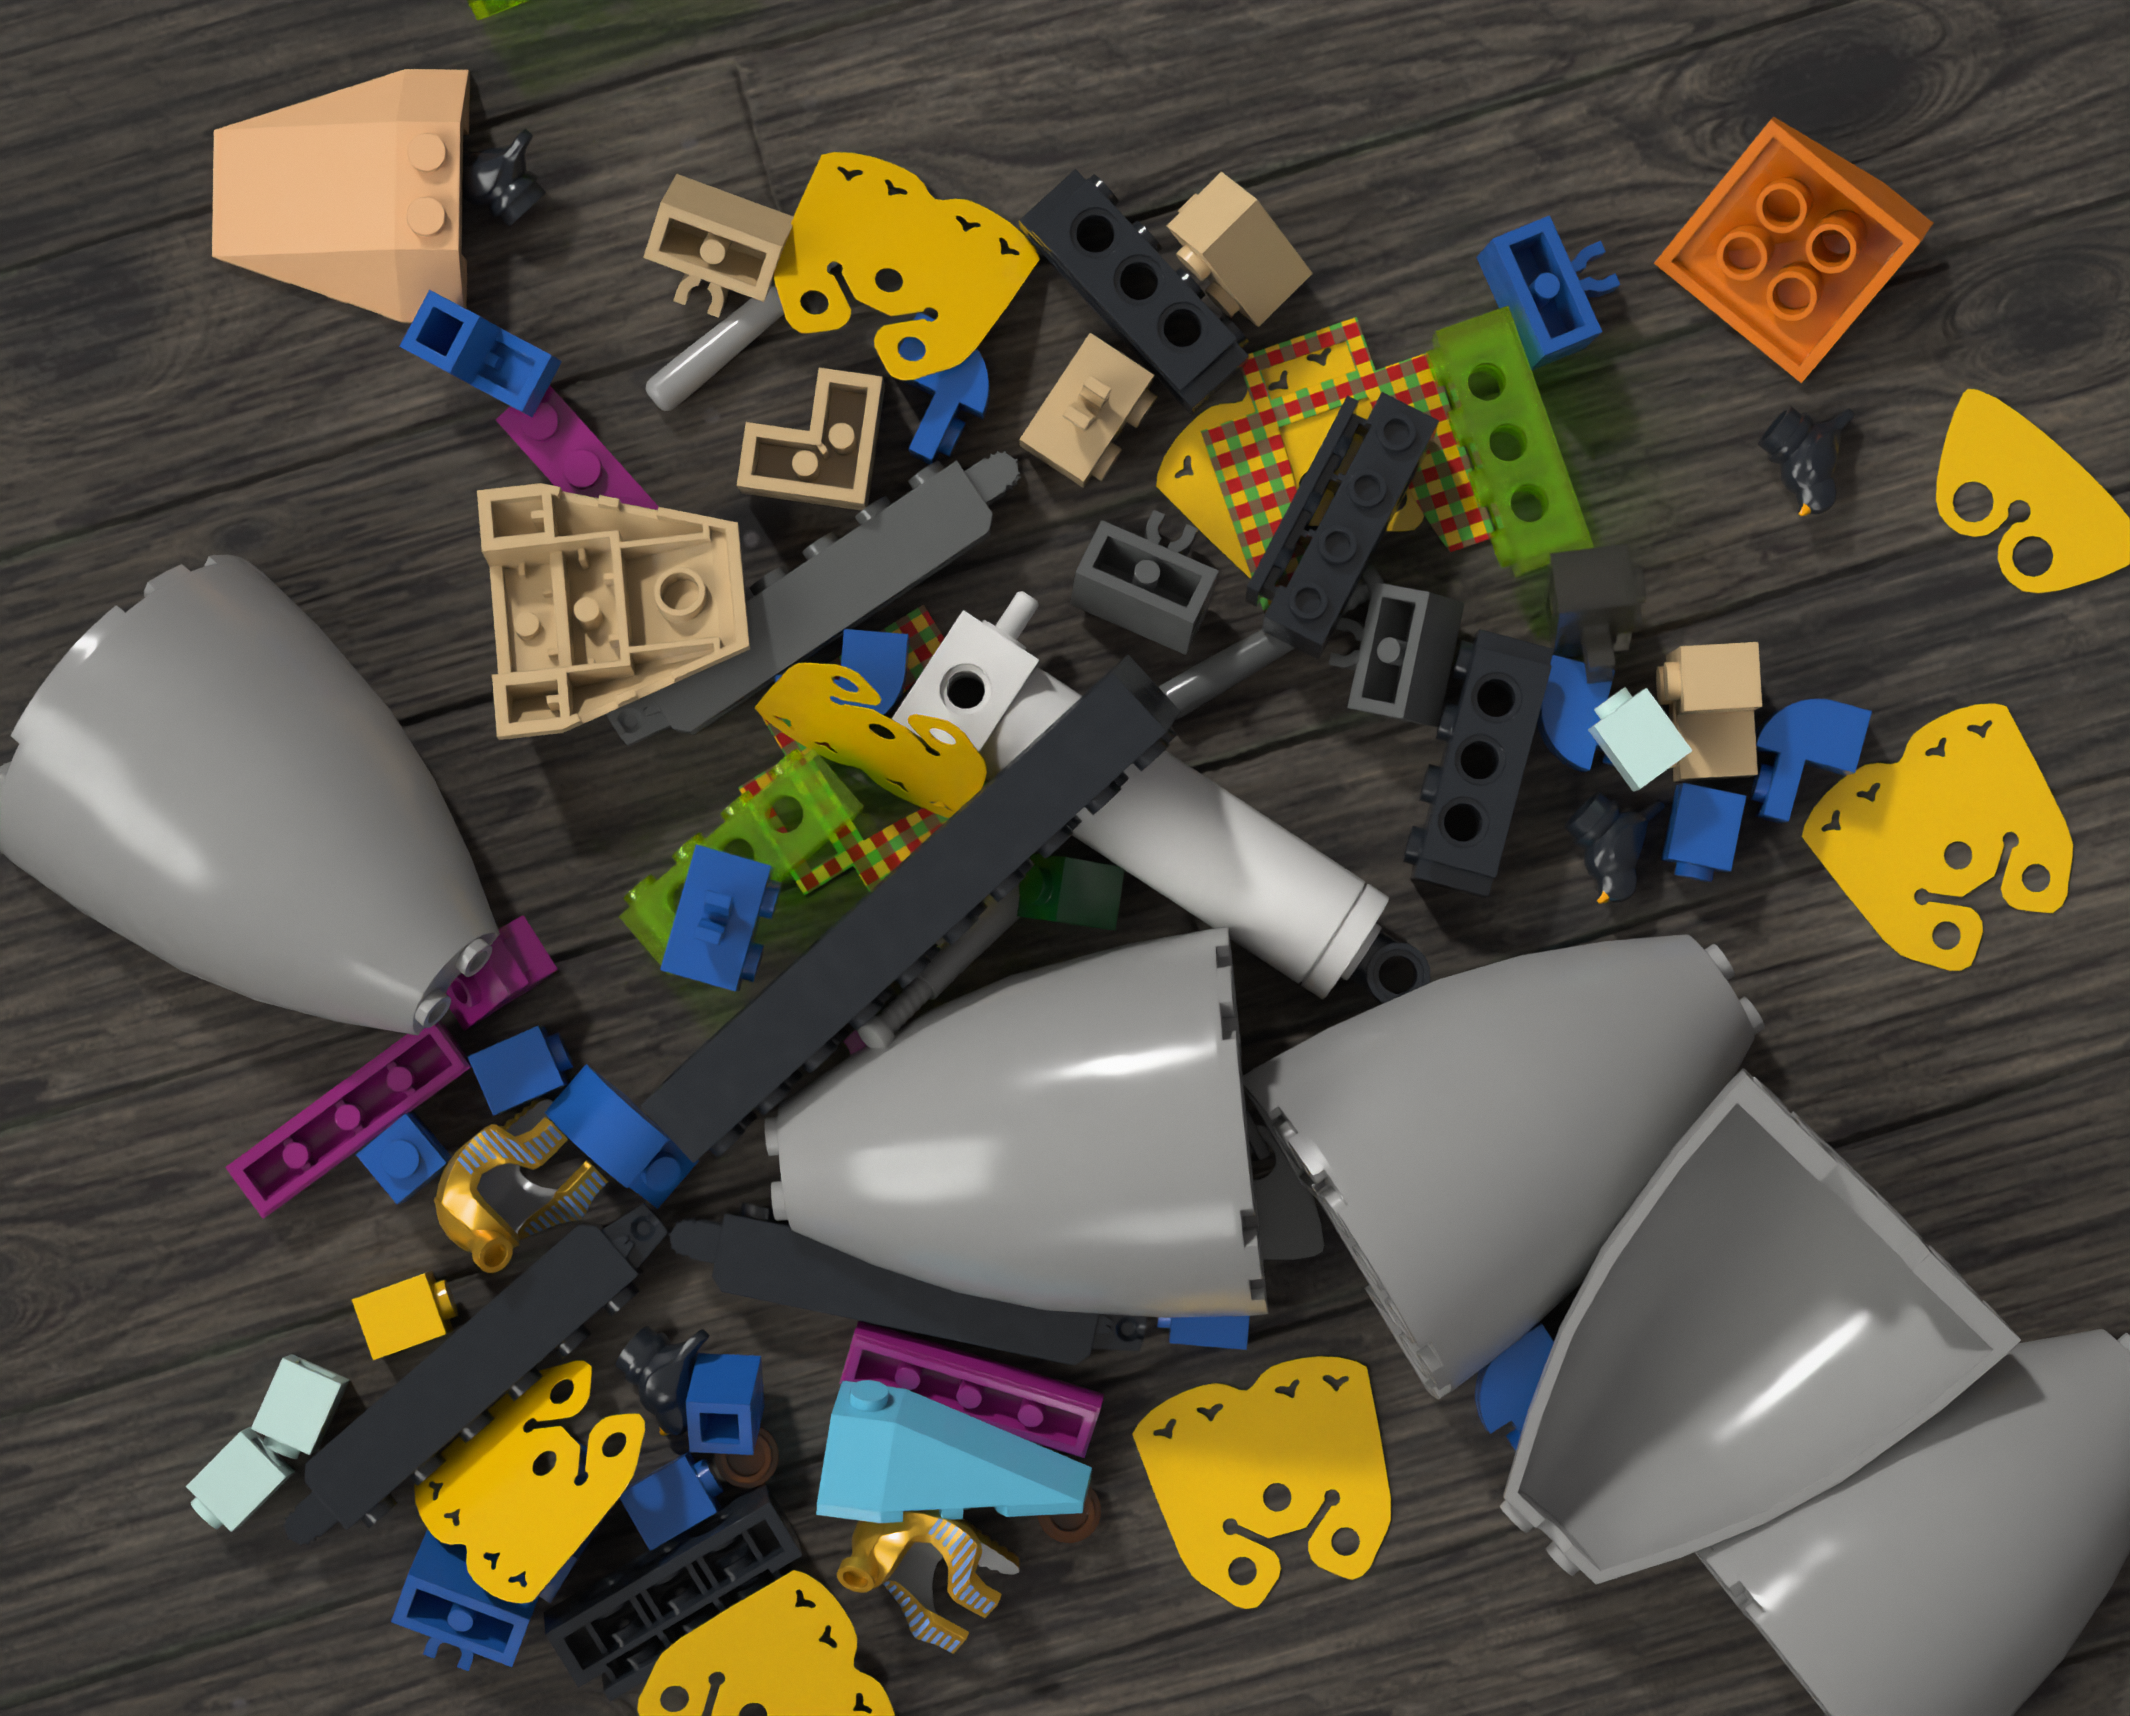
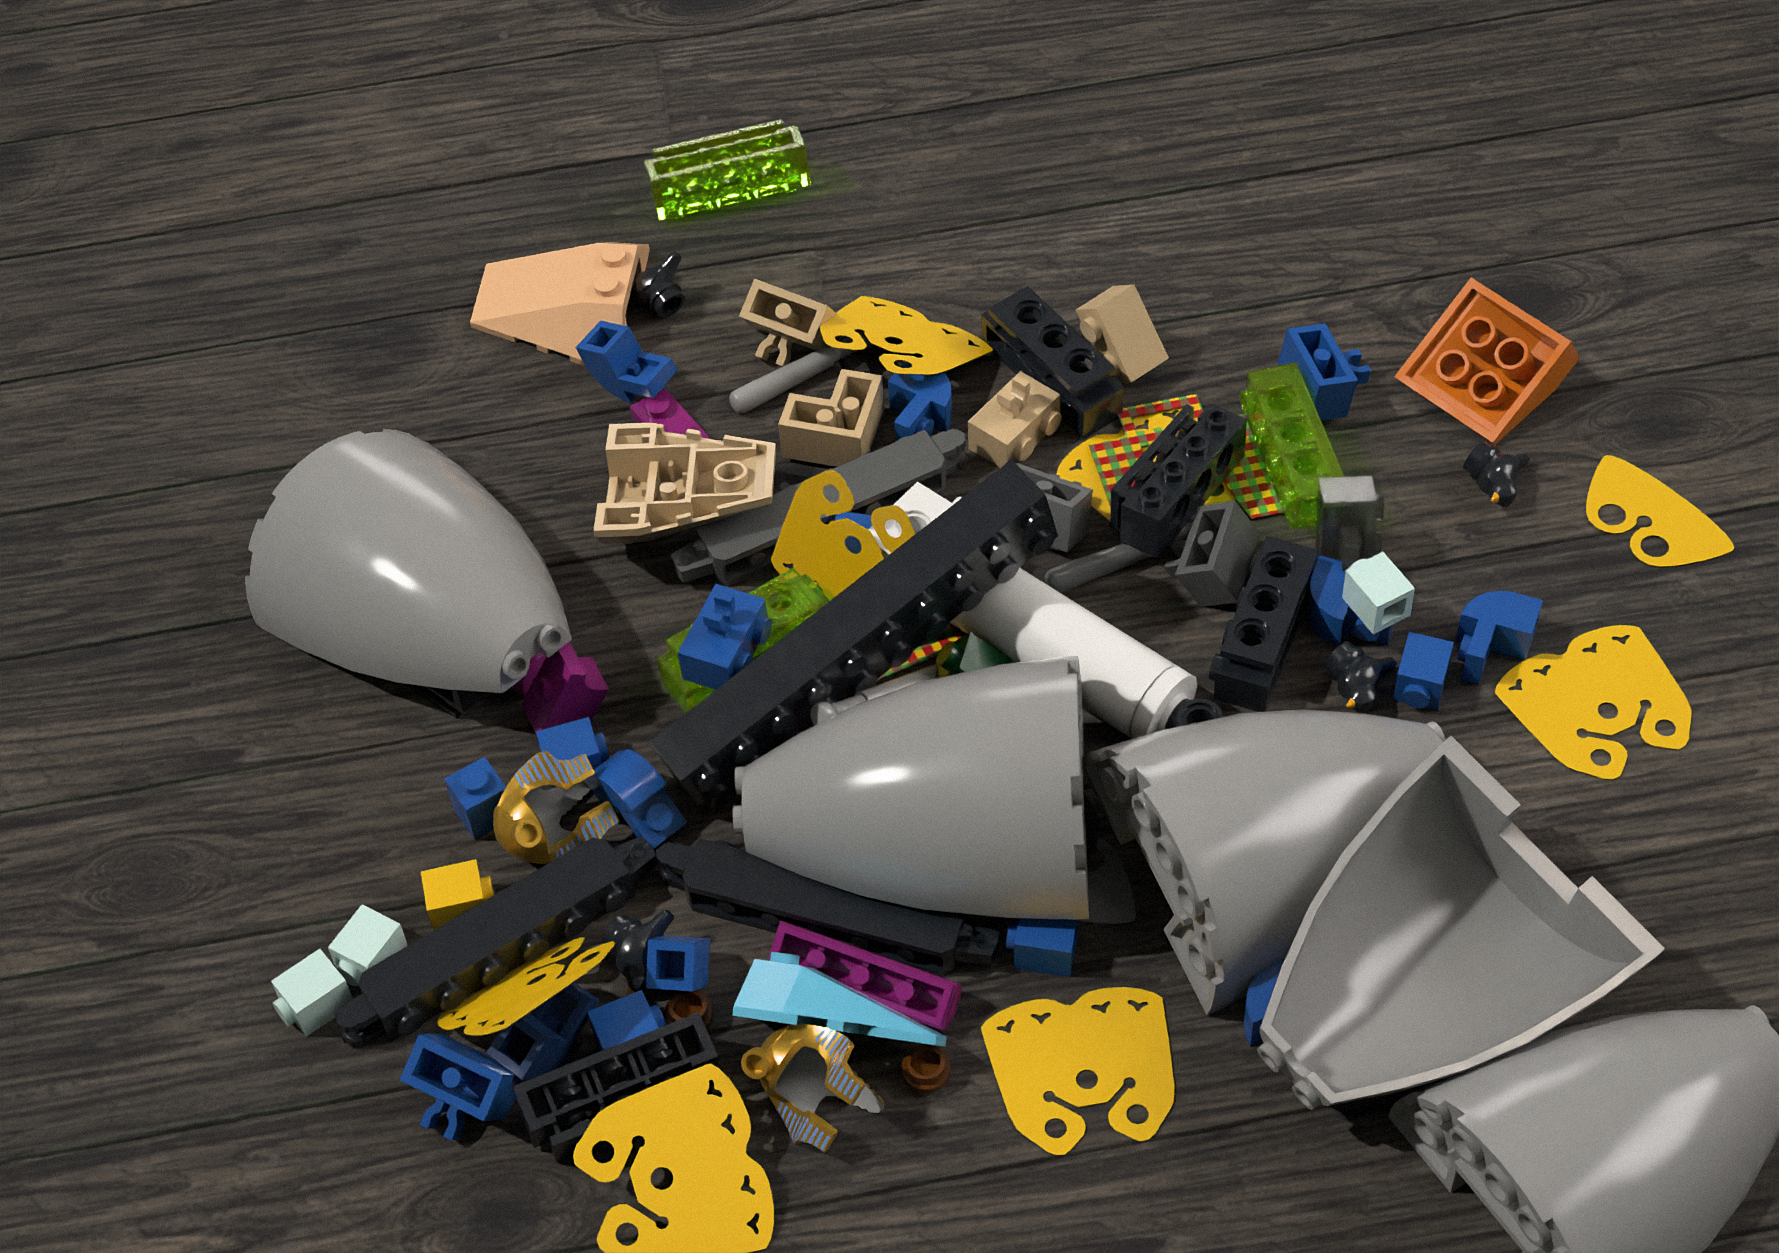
camera: 10 degrees right, 35 degrees down
magenta brick [225,1020,472,1219] -> none
tan brick [1656,642,1762,782] -> none

